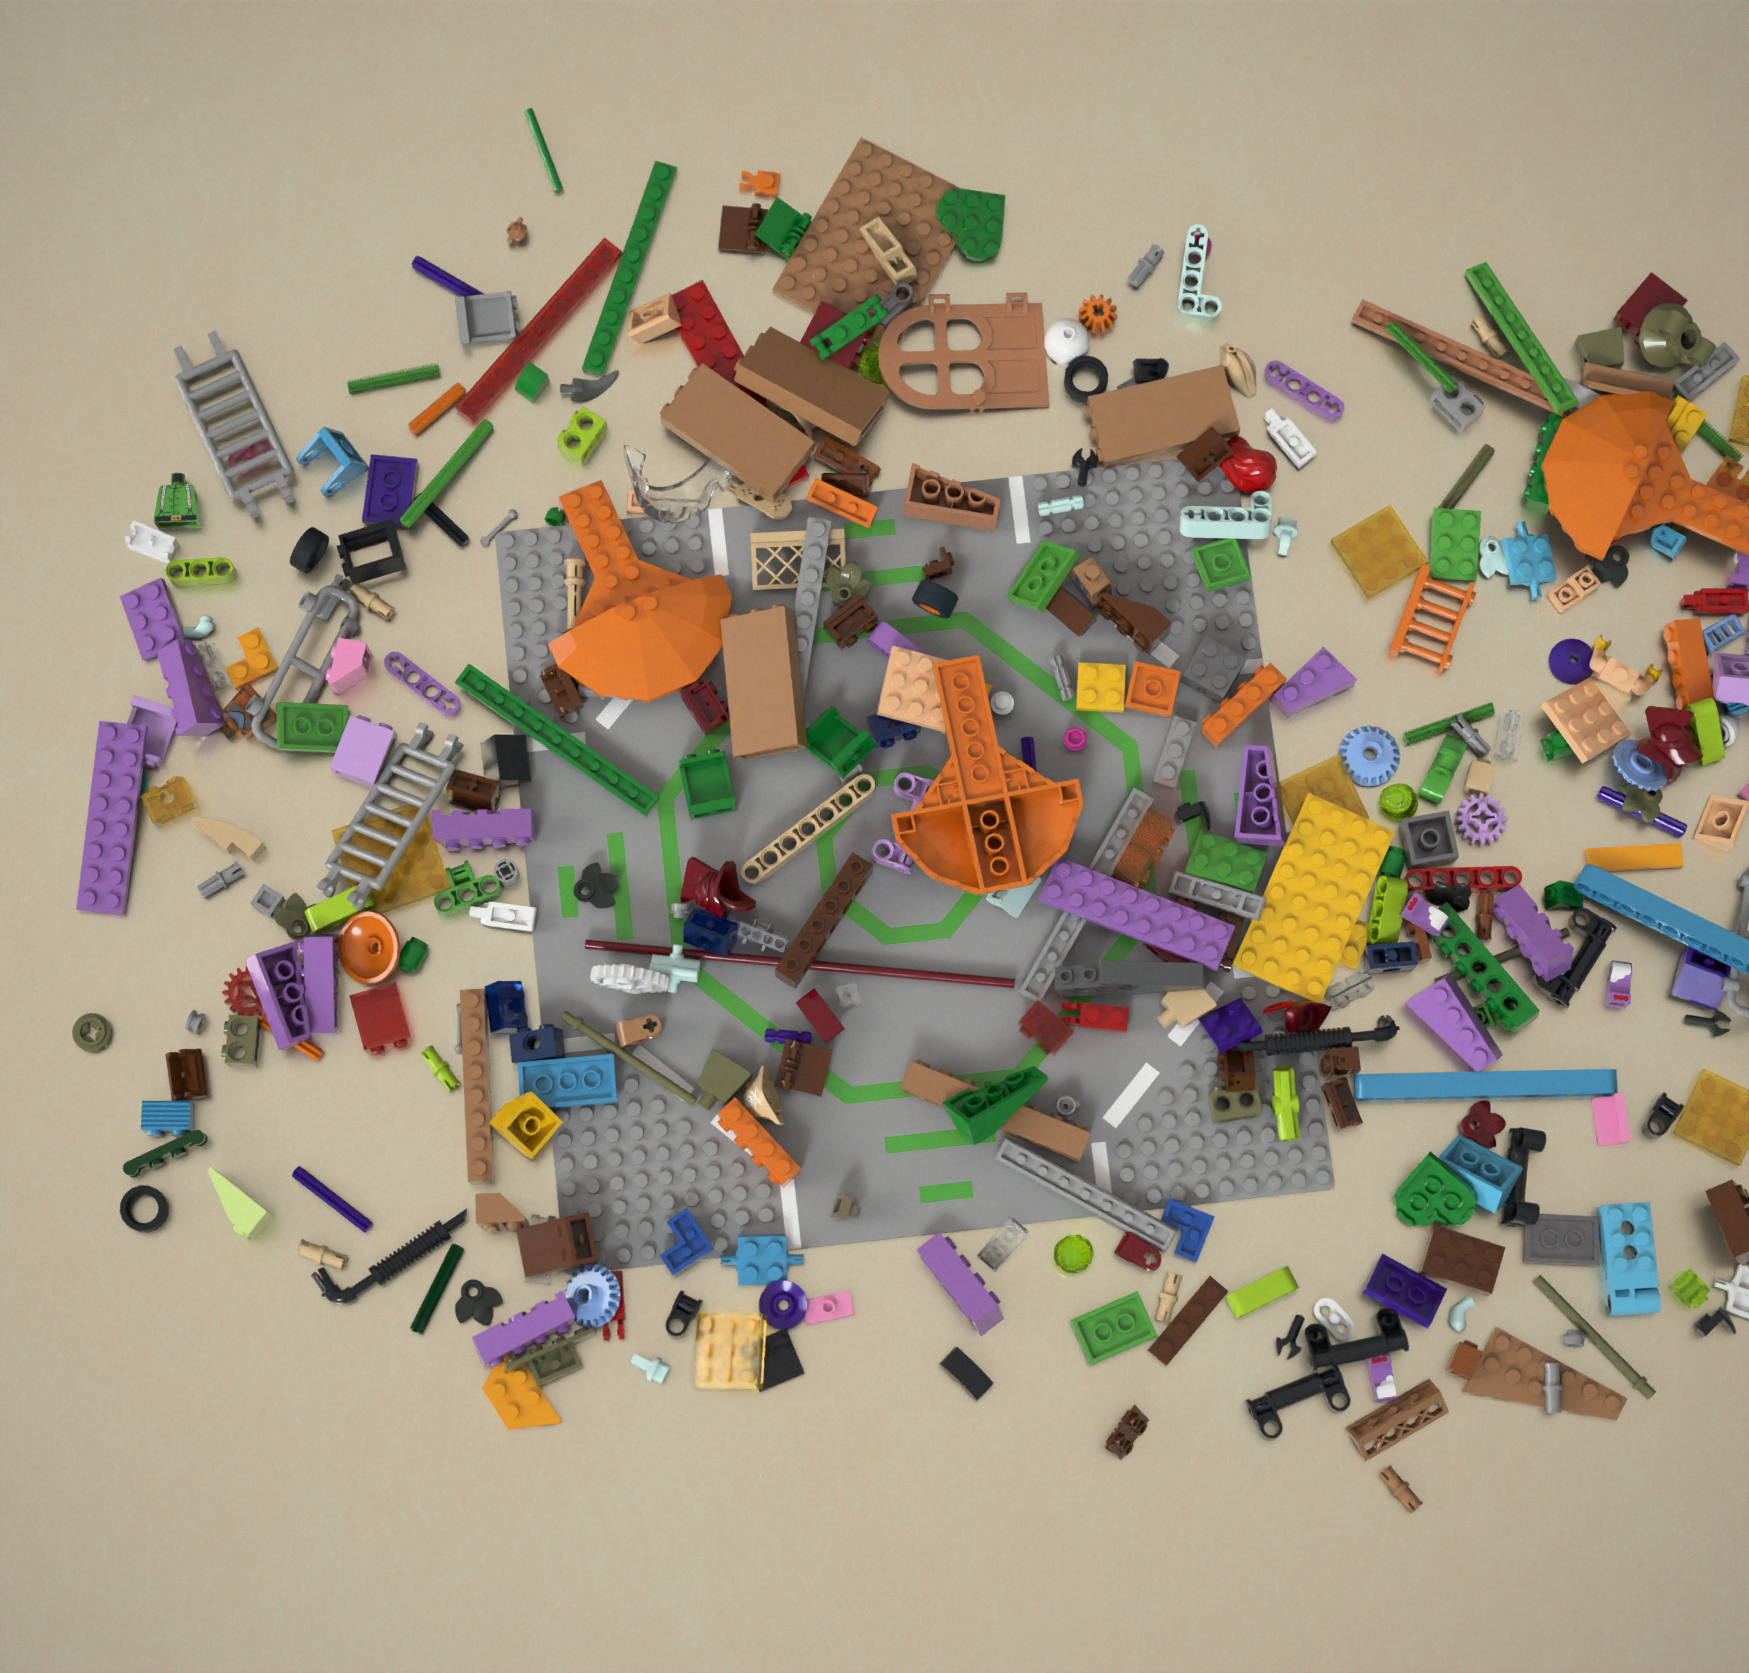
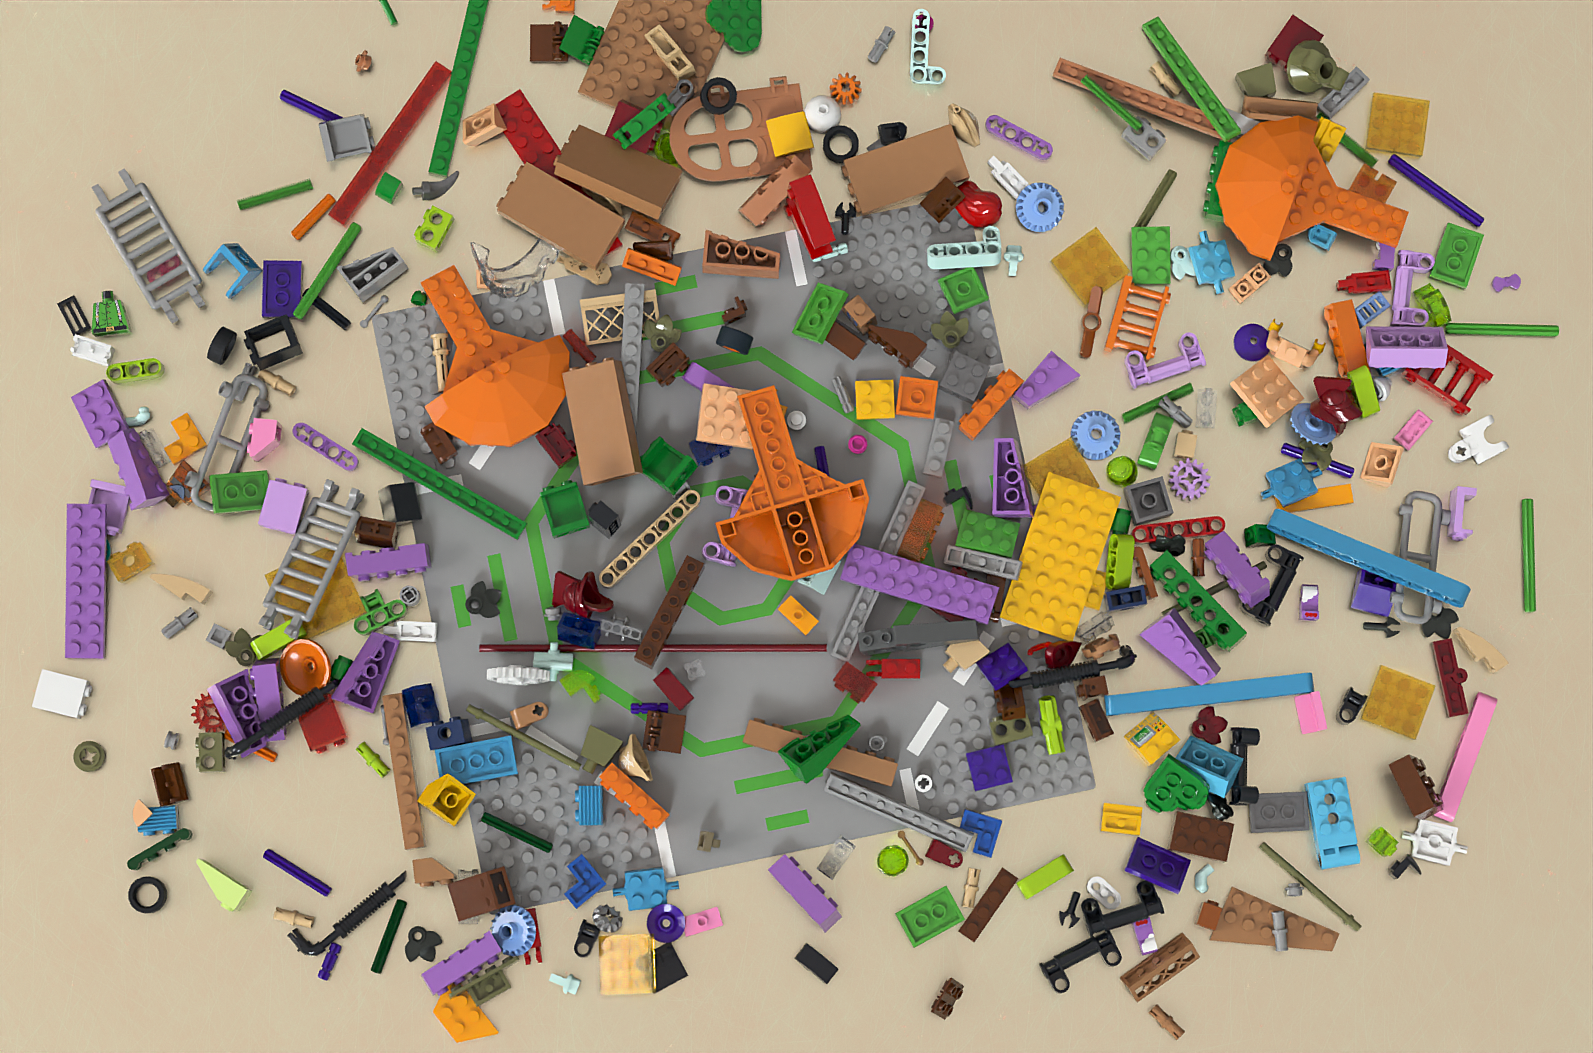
camera: 10 degrees left, 5 degrees up
medium lavender leg [1400,892,1450,936] -> none
none -> white panel [32,669,92,719]
none -> black tile [57,295,92,336]
none -> light nougat tile [133,799,153,827]
none -> black piece [225,679,340,760]
none -> dark purple axle [318,942,342,981]
none -> medium lavender wedge [331,631,400,713]
none -> light grey wedge [336,247,408,302]
none -> dark green axle [481,812,553,853]
none -> clear neon green brick [559,670,602,704]
none -> clear red pin [562,329,597,363]
none -> dark azure brick [575,786,603,826]
none -> black brick [588,500,622,539]
none -> light grey gear [592,904,623,933]
none -> black tyre [700,77,737,115]
none -> nougat wedge [738,155,811,226]
none -> yellow slope [766,111,814,158]
none -> light orange plate [778,595,819,636]
none -> red wedge [784,174,836,260]
none -> medium nougat hinge [898,831,924,866]
none -> white bush [915,775,932,792]
none -> olive plate [931,311,969,349]
none -> dark purple plate [966,744,1013,791]
none -> light blue gear [1016,183,1064,232]
none -> dark orange piece [1080,286,1103,358]
none -> medium nougat plate [1081,634,1121,660]
none -> yellow plate [1100,803,1143,836]
none -> lavender piece [1124,332,1206,389]
none -> yellow slope [1124,712,1180,766]
none -> pearl dark grey plate [1207,792,1234,821]
none -> dark azure plate [1261,458,1322,508]

